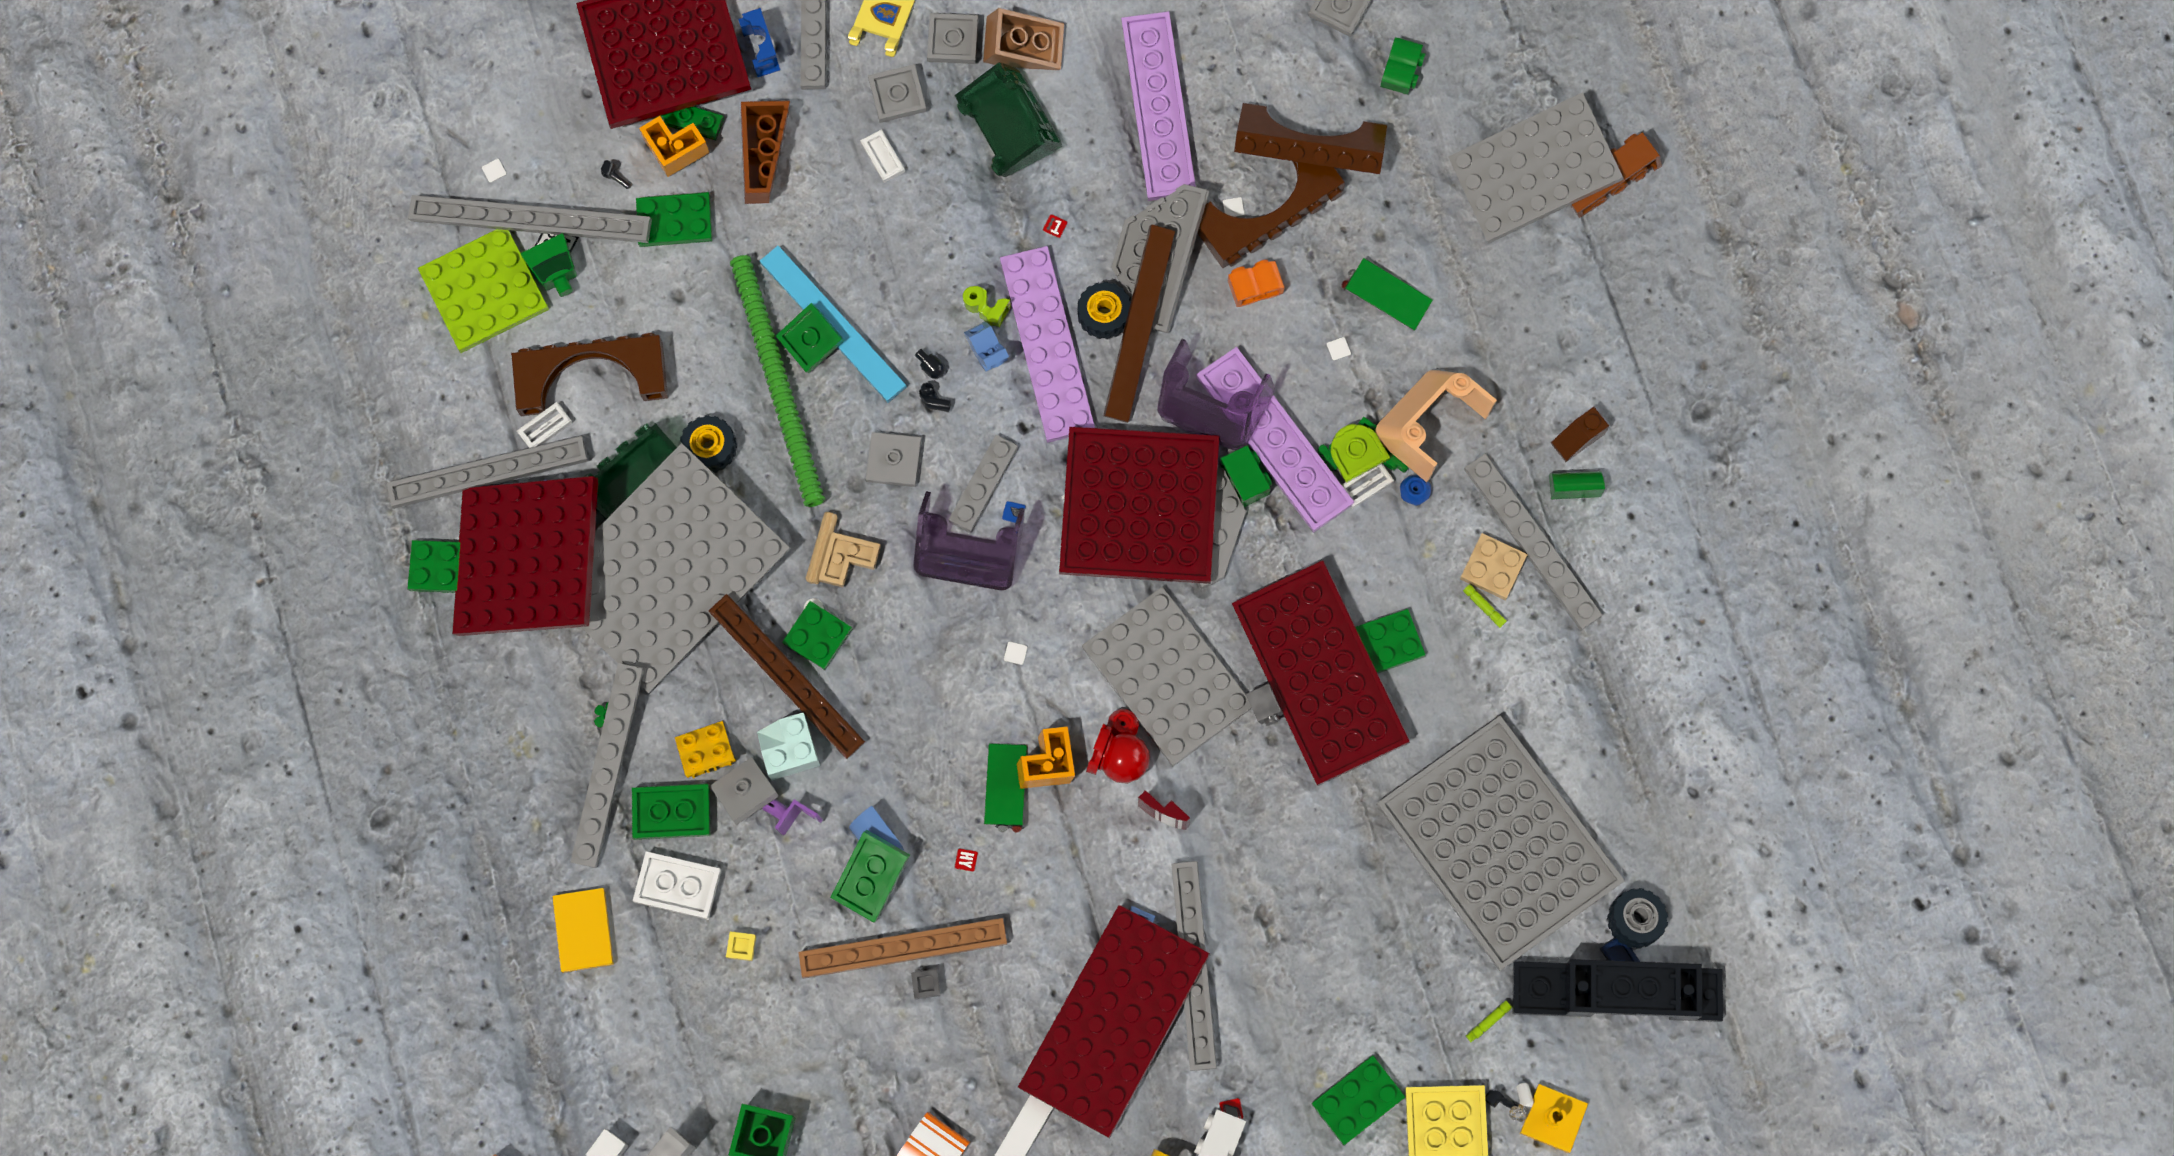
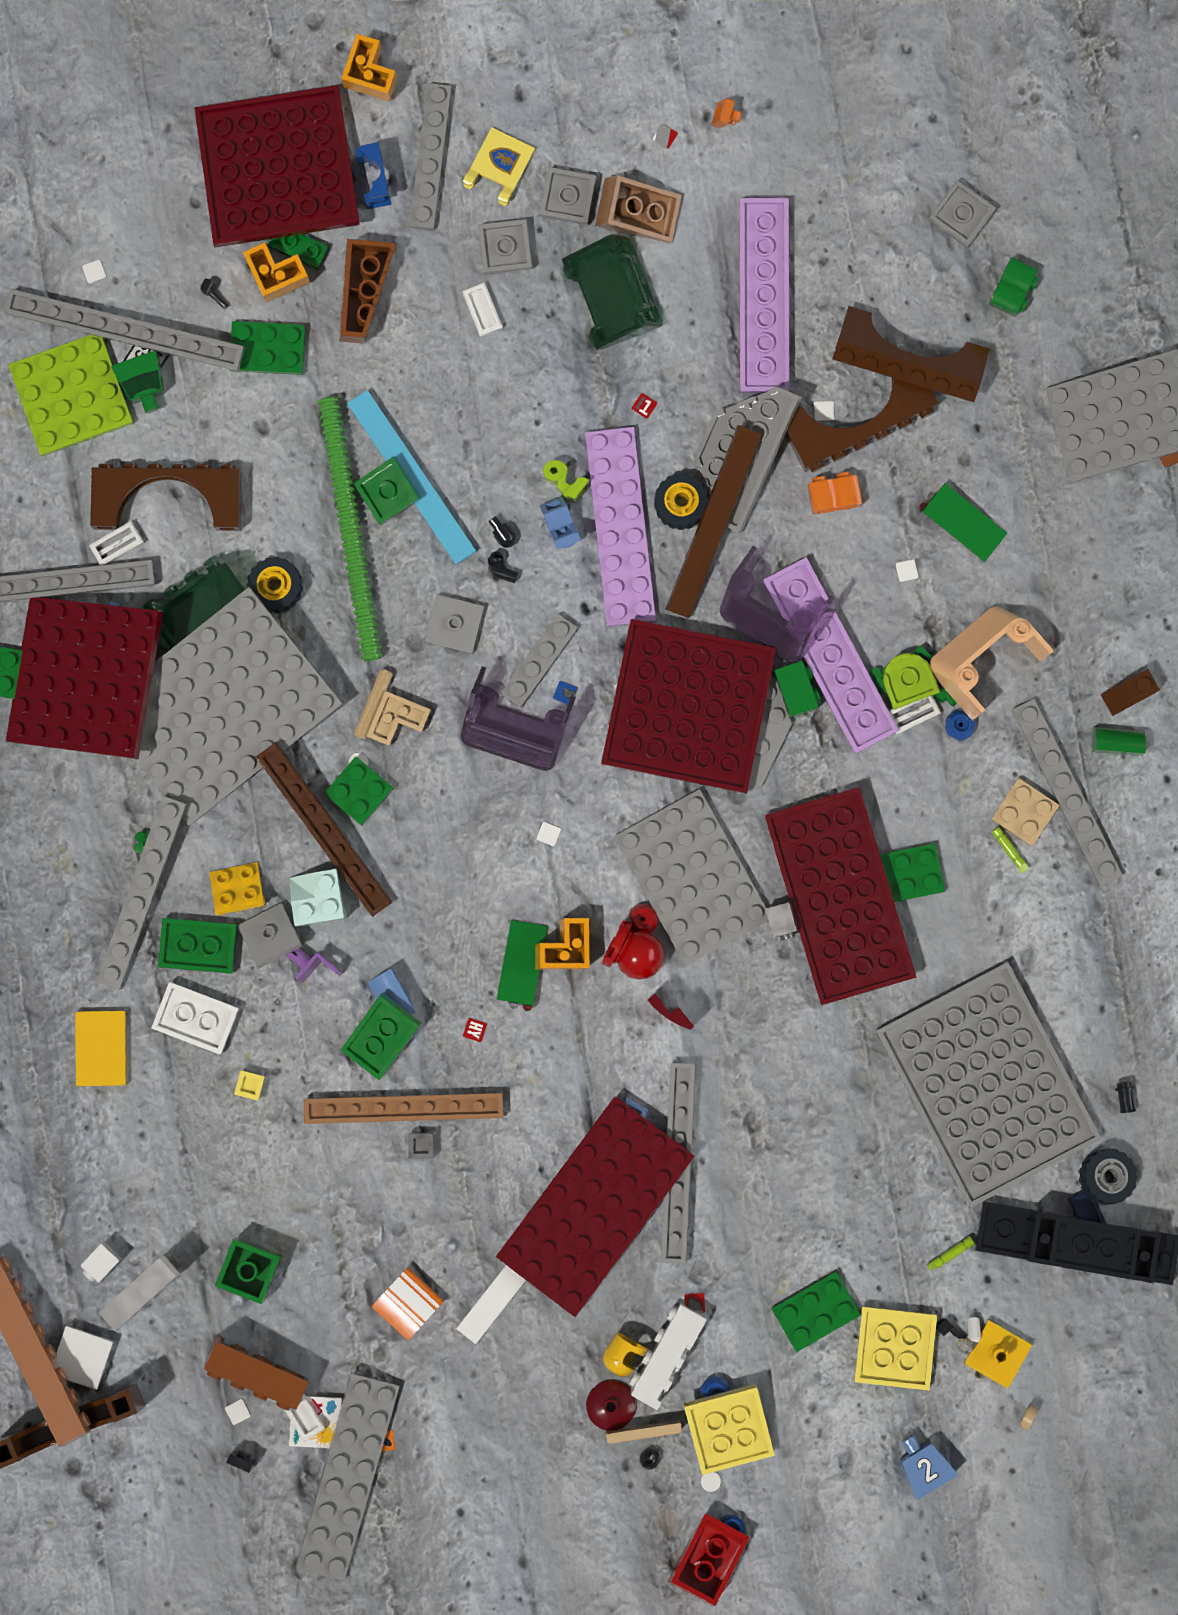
camera: 10 degrees right, 10 degrees up
none -> black pin [1115,1081,1136,1113]

